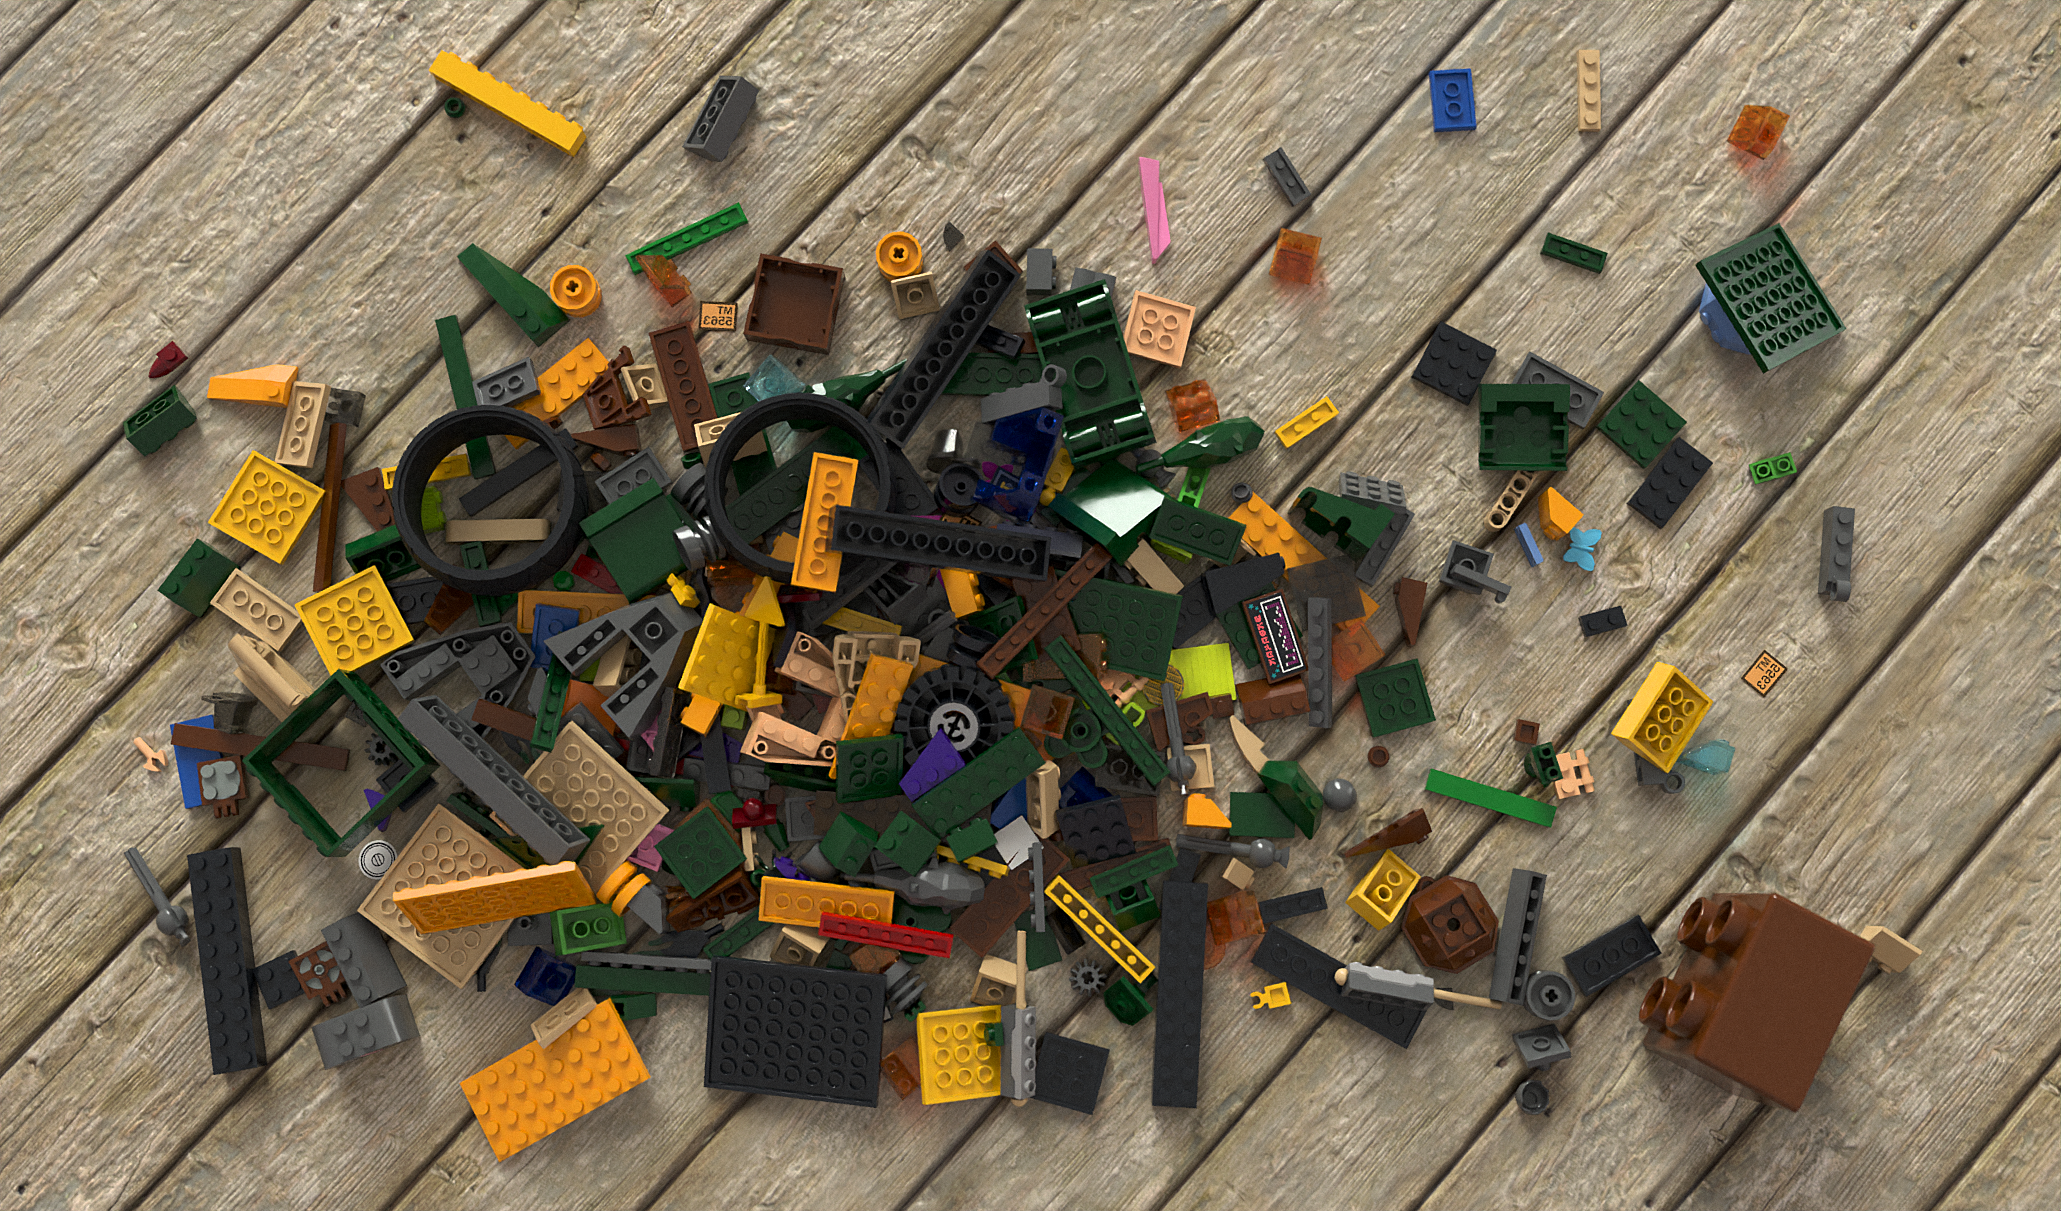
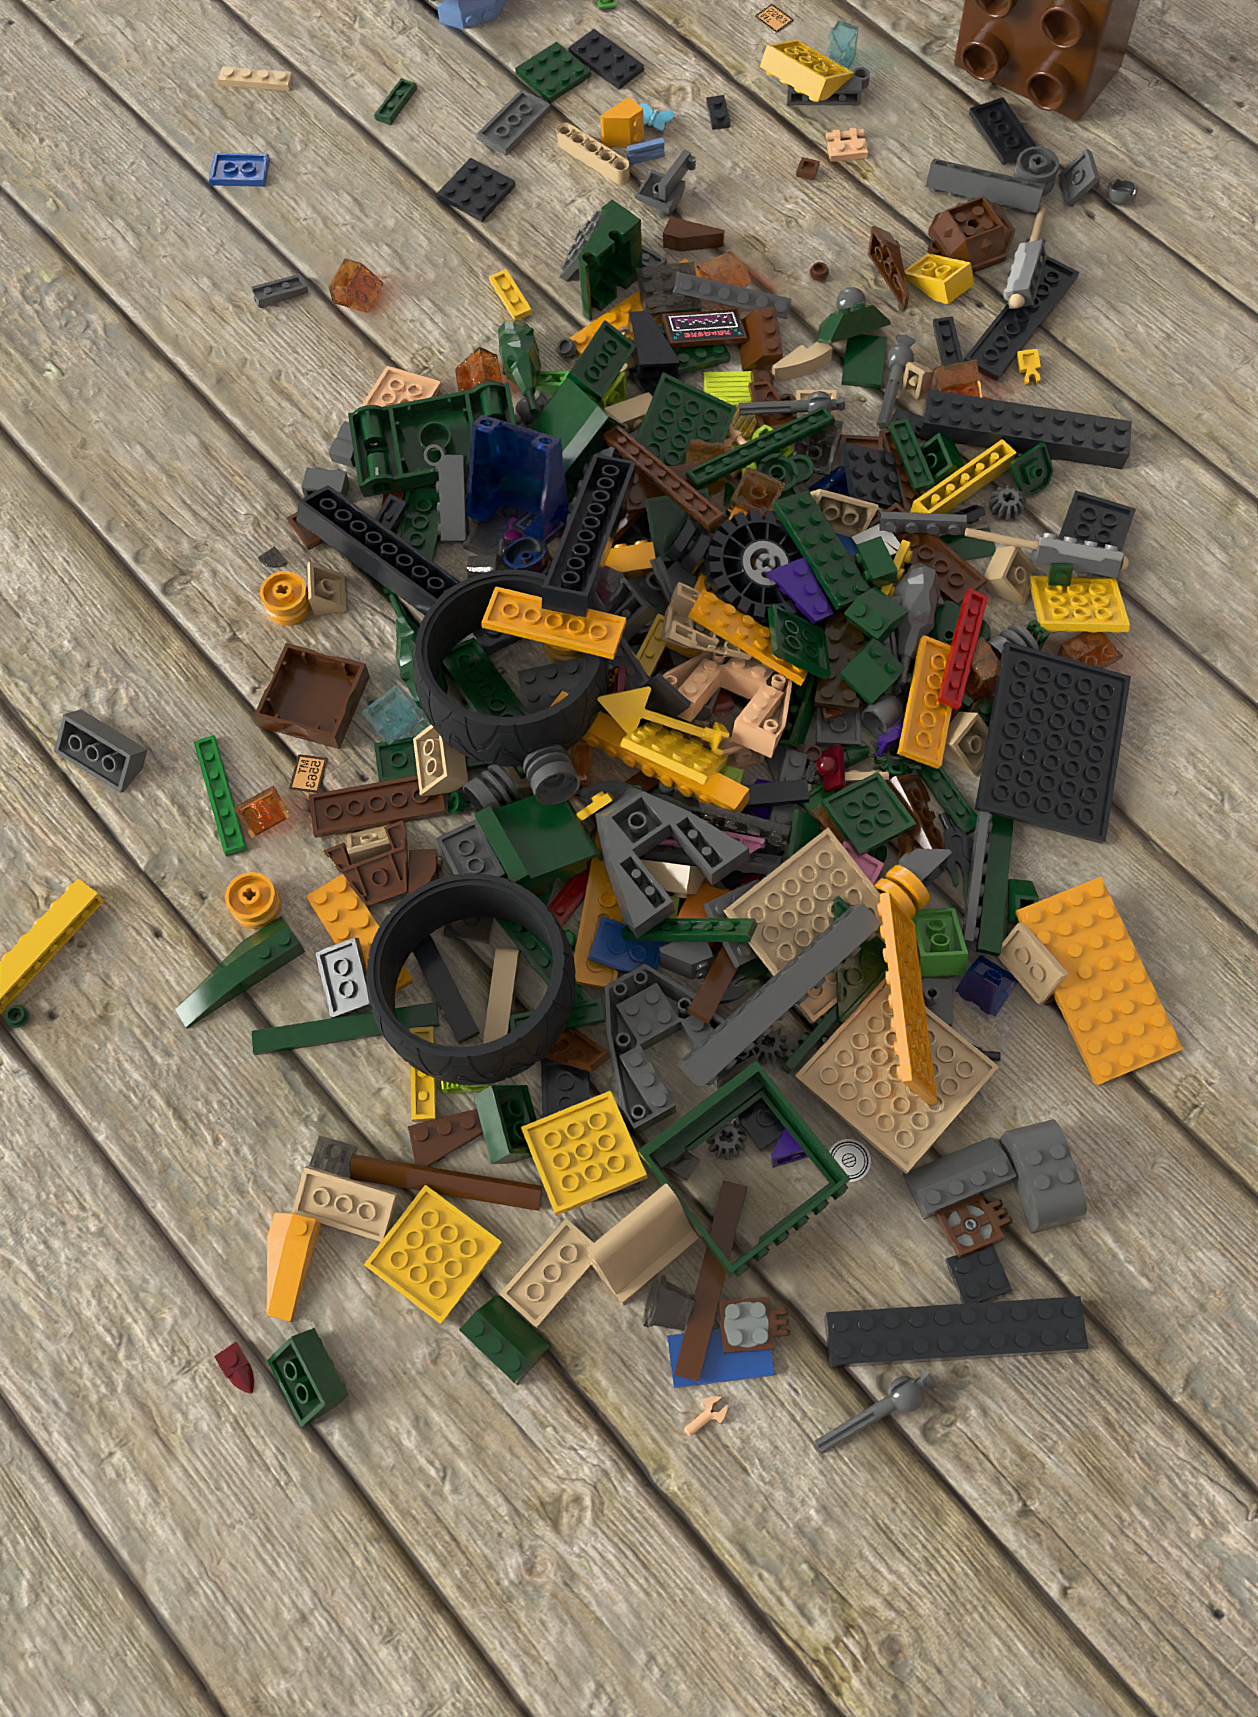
camera: 80 degrees left, 15 degrees down
bright pink wedge [1138,157,1171,264] -> none
light orange slope [1182,794,1231,830] -> none
dark green plate [1354,658,1436,738] -> none
green tile [1424,768,1557,828] -> none
dark green panel [1478,384,1570,471] -> none
dark green hips [1524,742,1563,788] -> none

